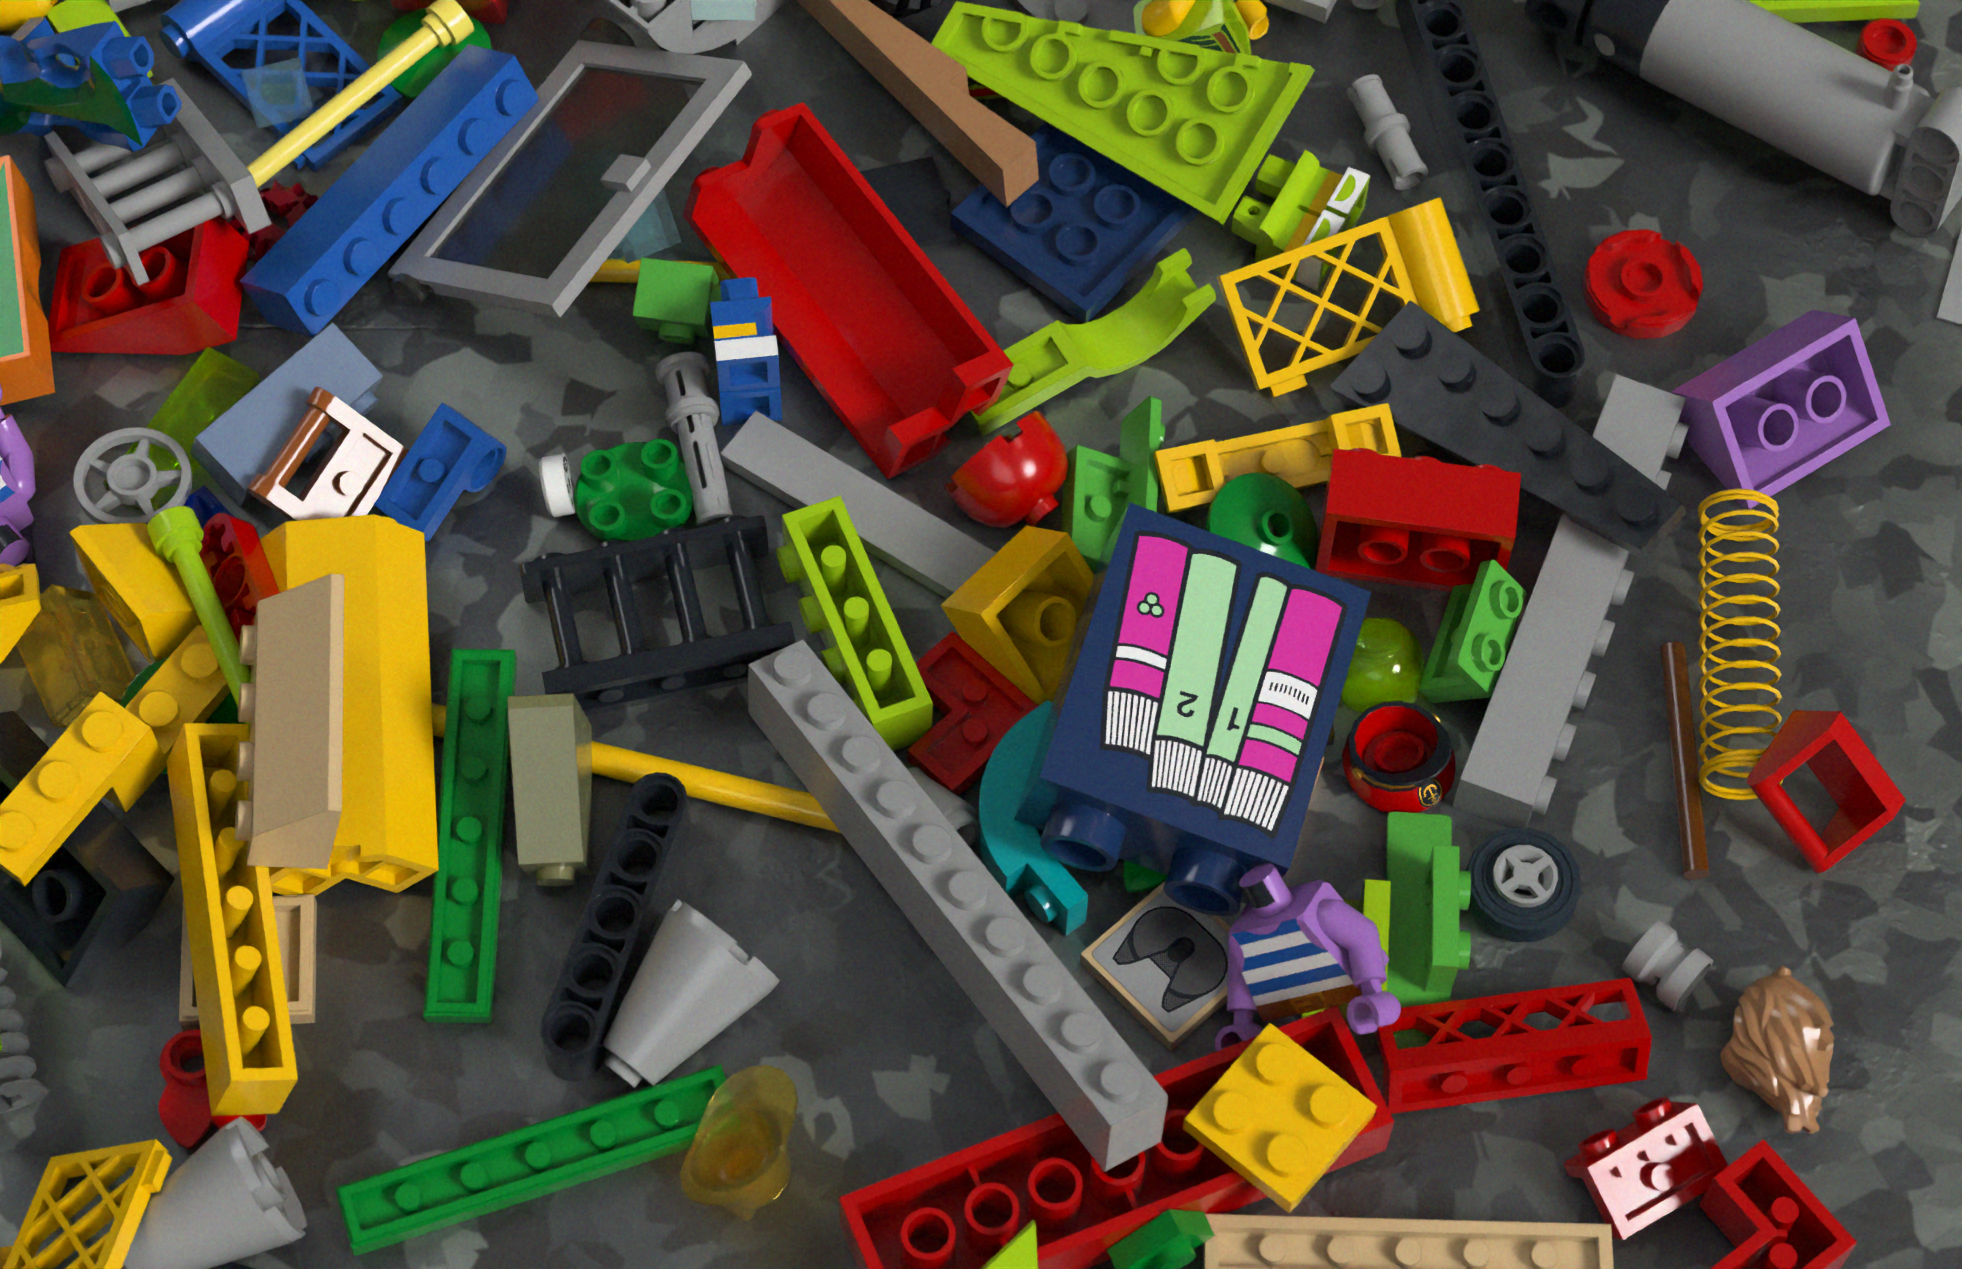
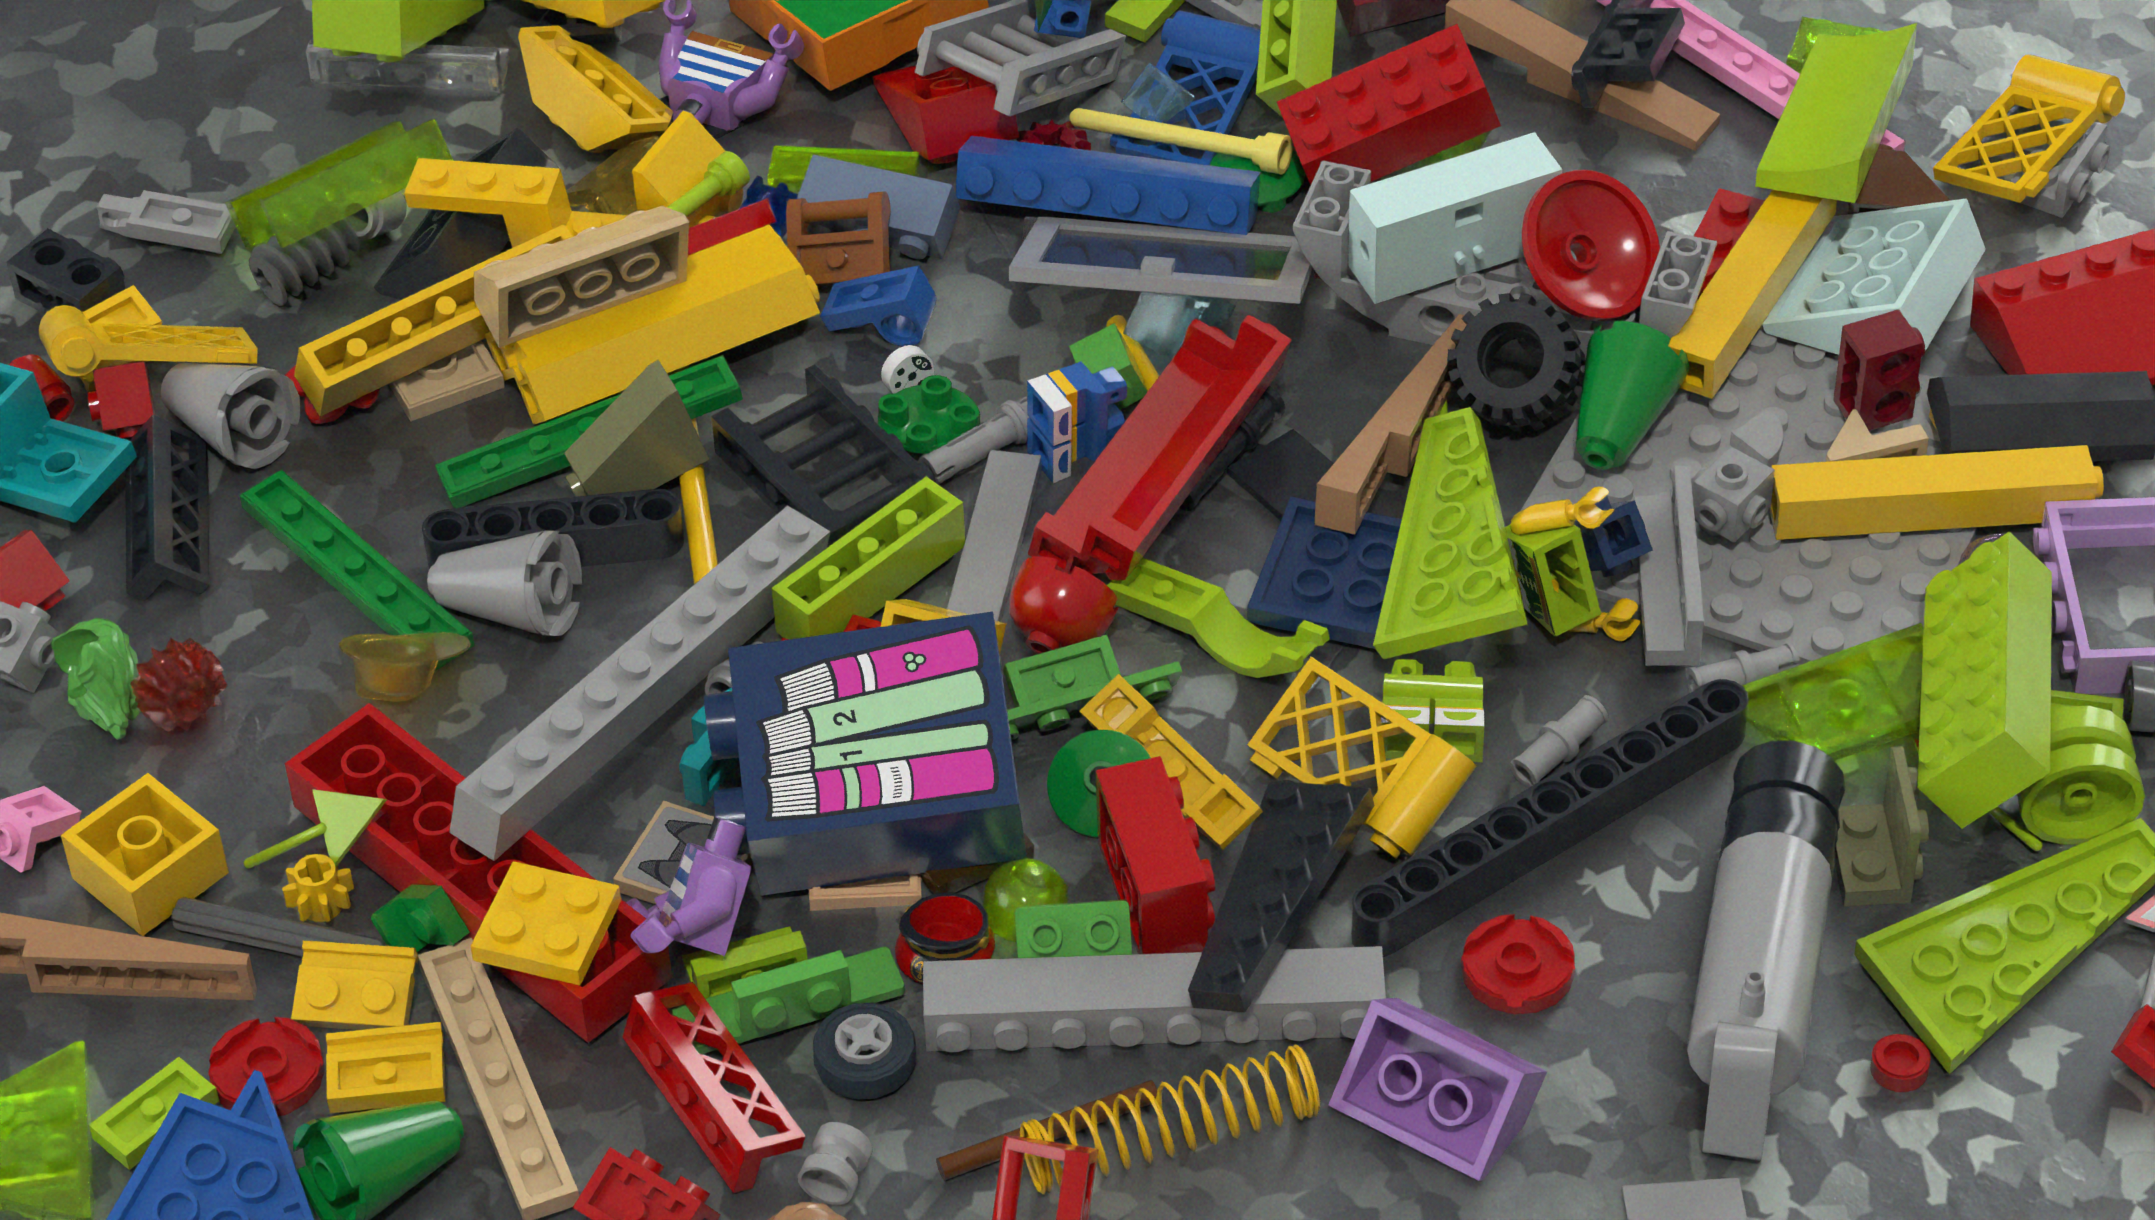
camera: 70 degrees right, 15 degrees down
light grey wheel [73,427,192,525] -> none

